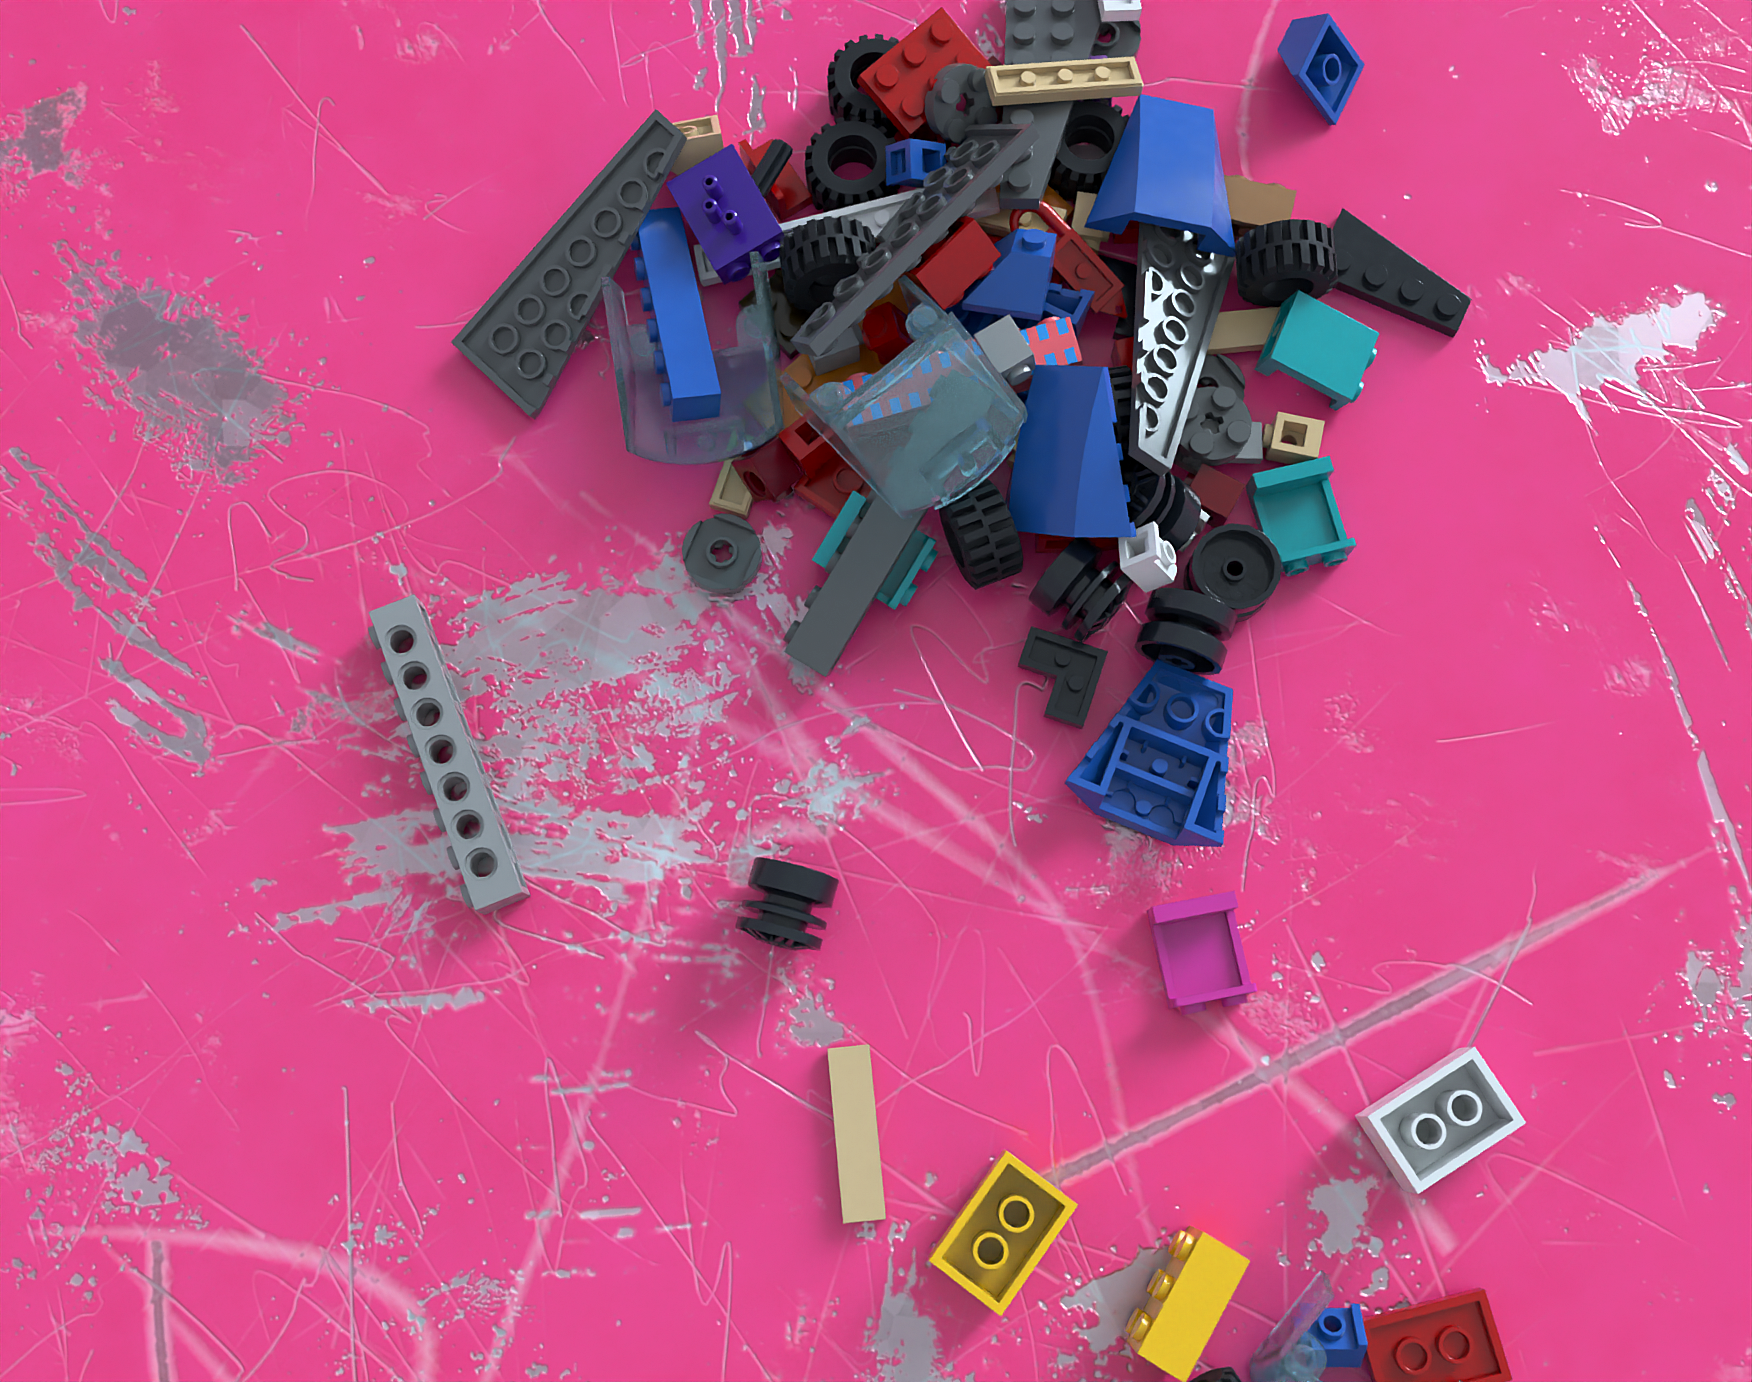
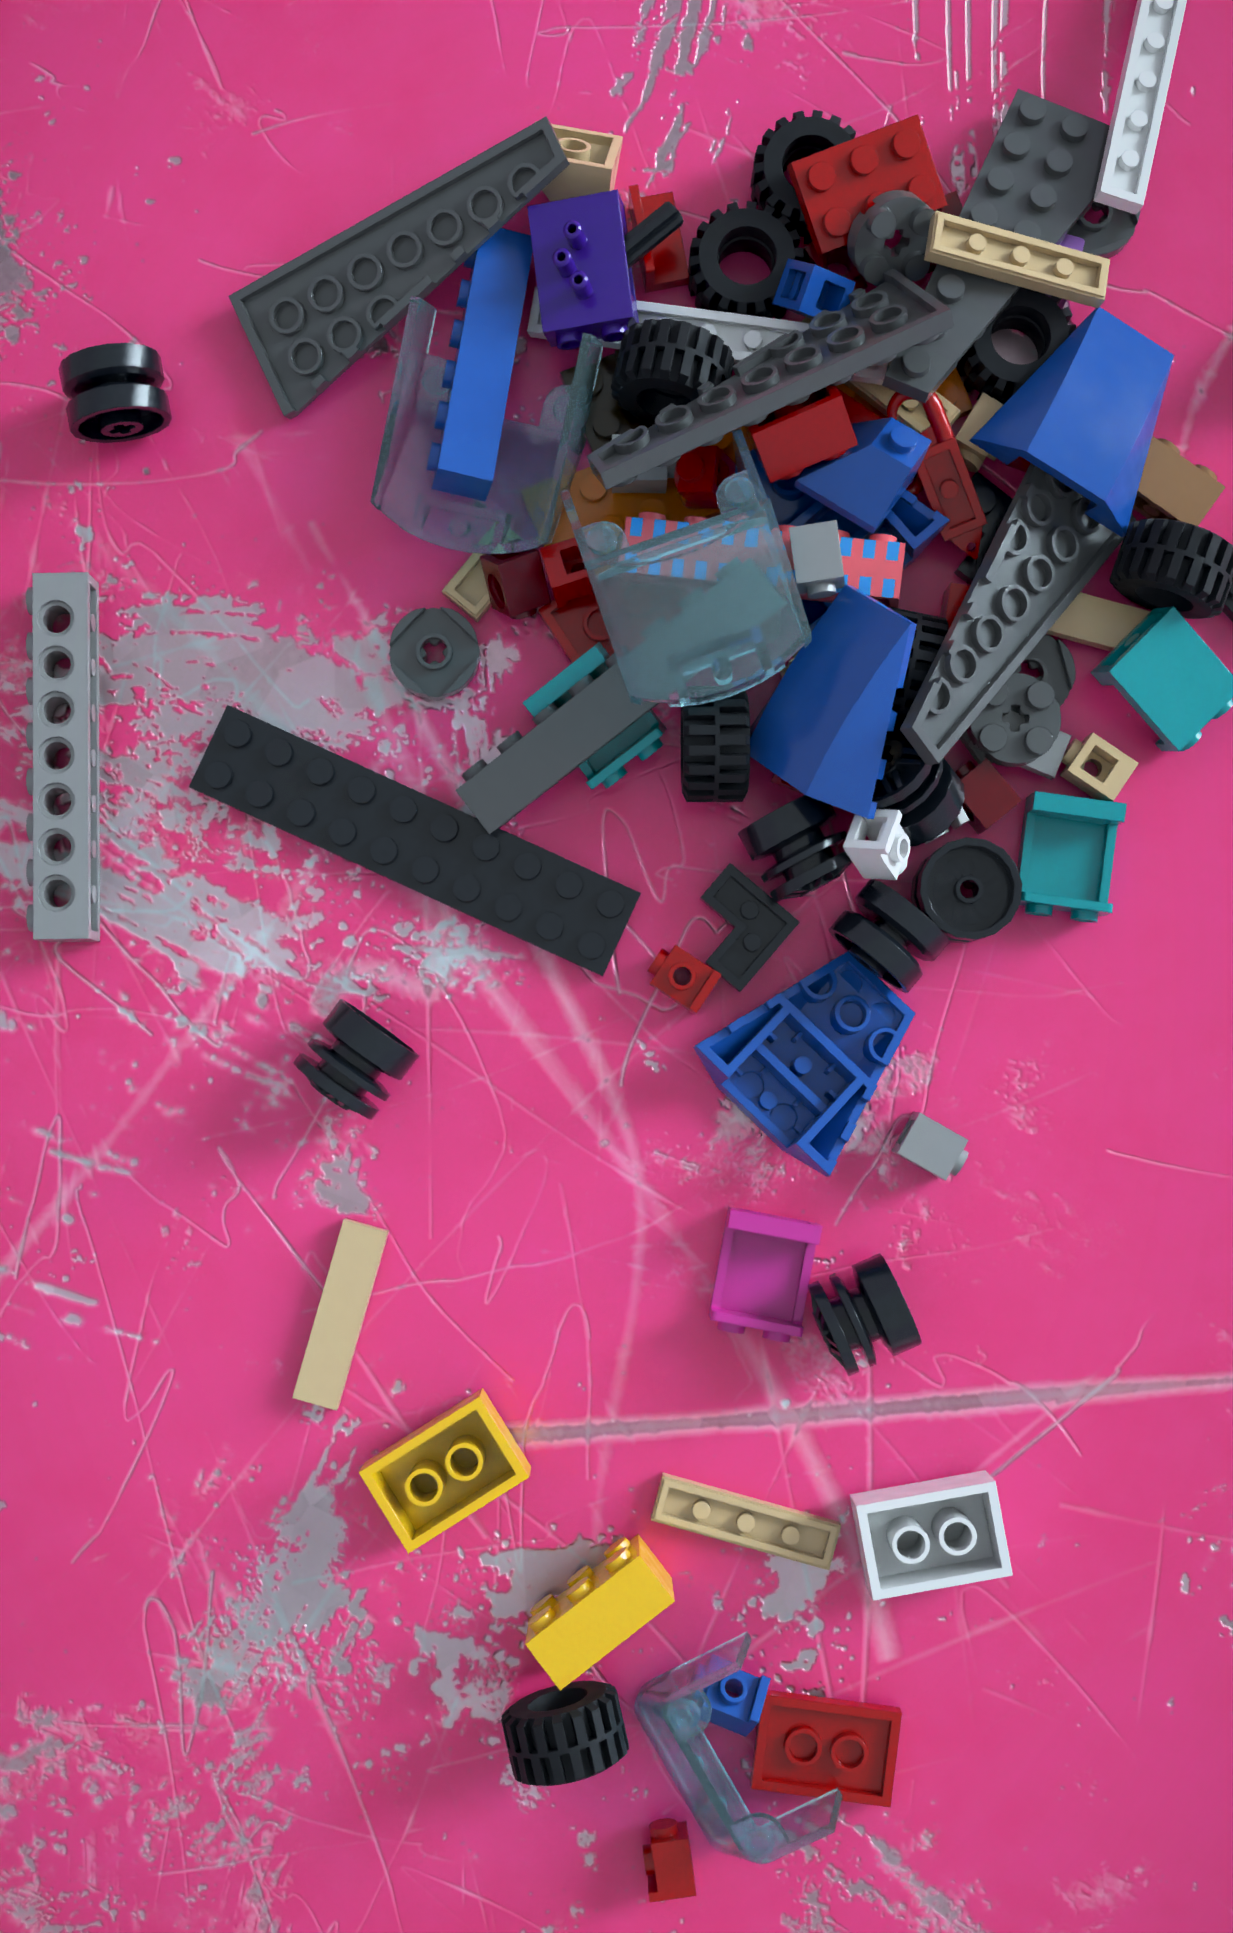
camera: 15 degrees right, 10 degrees up
none -> black wheel [59,343,172,443]
none -> black plate [189,705,641,977]
none -> red brick [647,945,722,1014]
none -> tan tile [650,1472,841,1570]
none -> black wheel [808,1253,922,1376]
none -> light grey brick [891,1112,969,1181]

